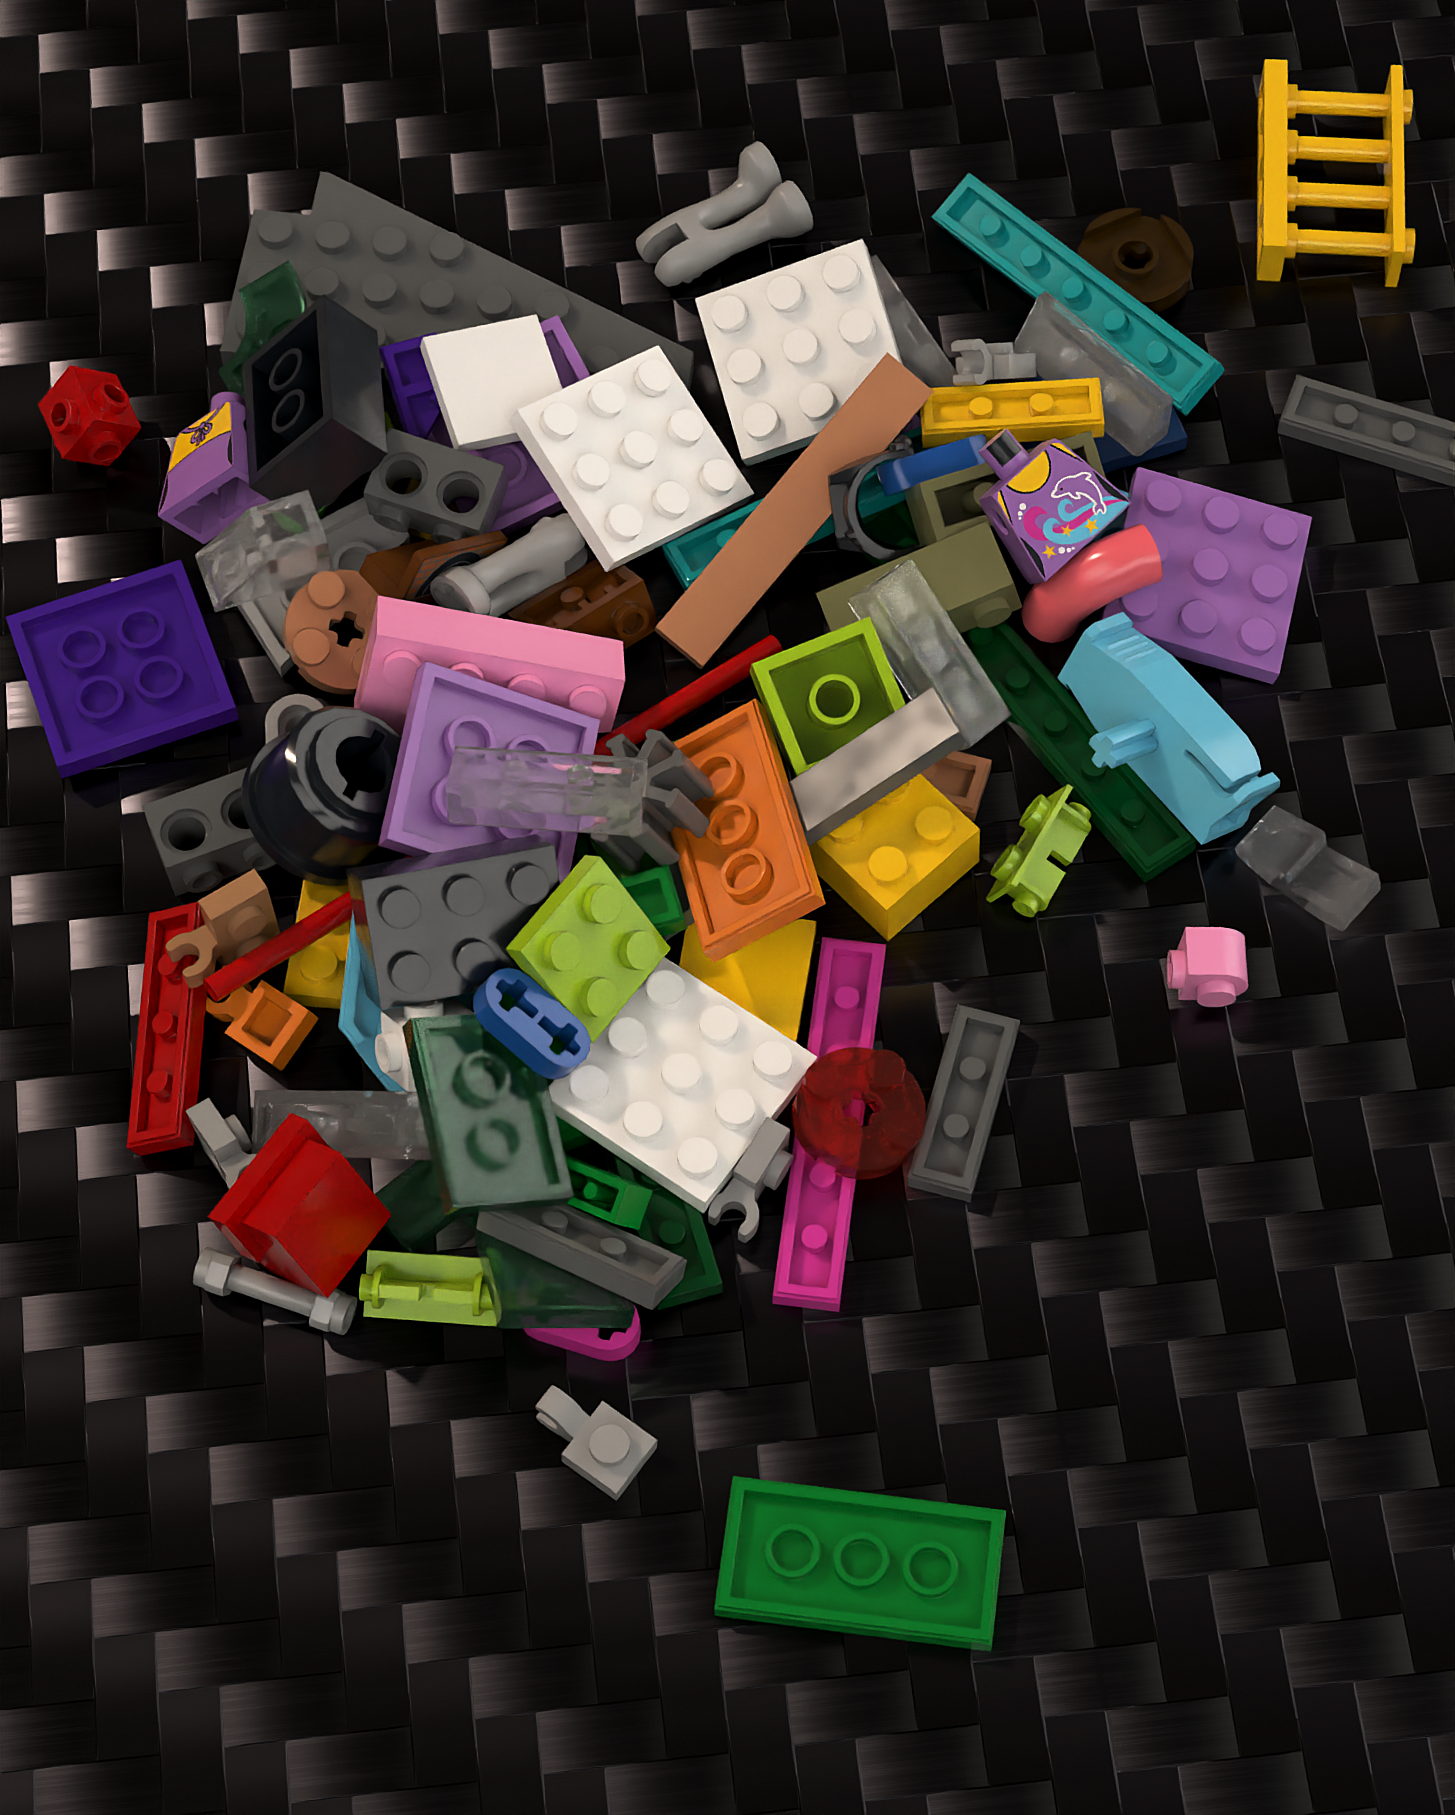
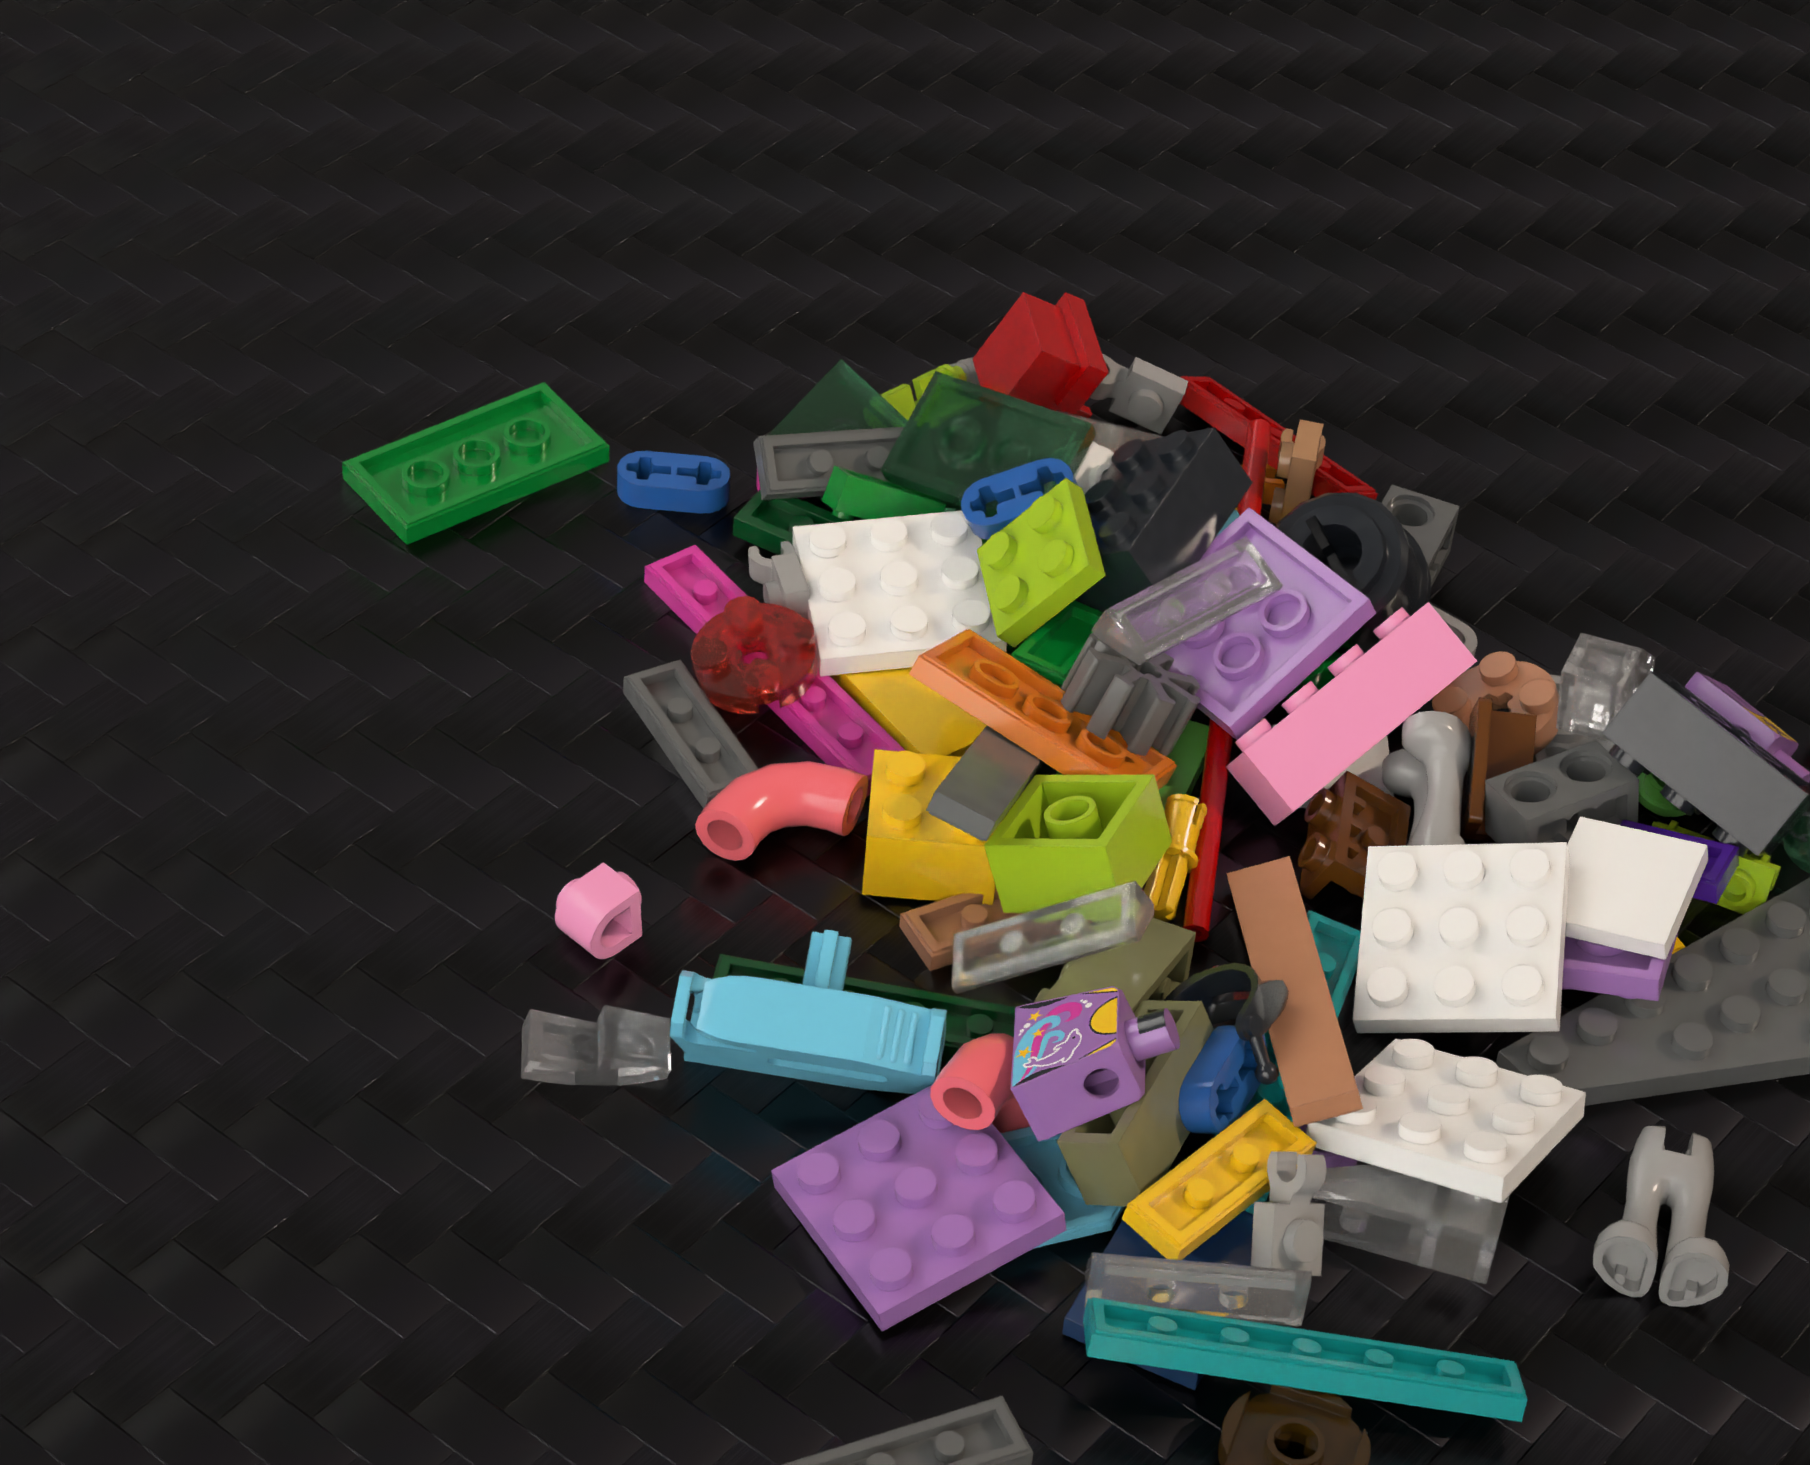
camera: 130 degrees right, 20 degrees down
dark purple plate [6,559,239,779] -> none
light grey plate [535,1385,657,1501] -> none
lime hinge [986,784,1091,917] -> none
none -> blue beam [617,451,731,514]
none -> coral cylinder [695,761,868,861]
none -> yellow axle [1141,794,1207,922]

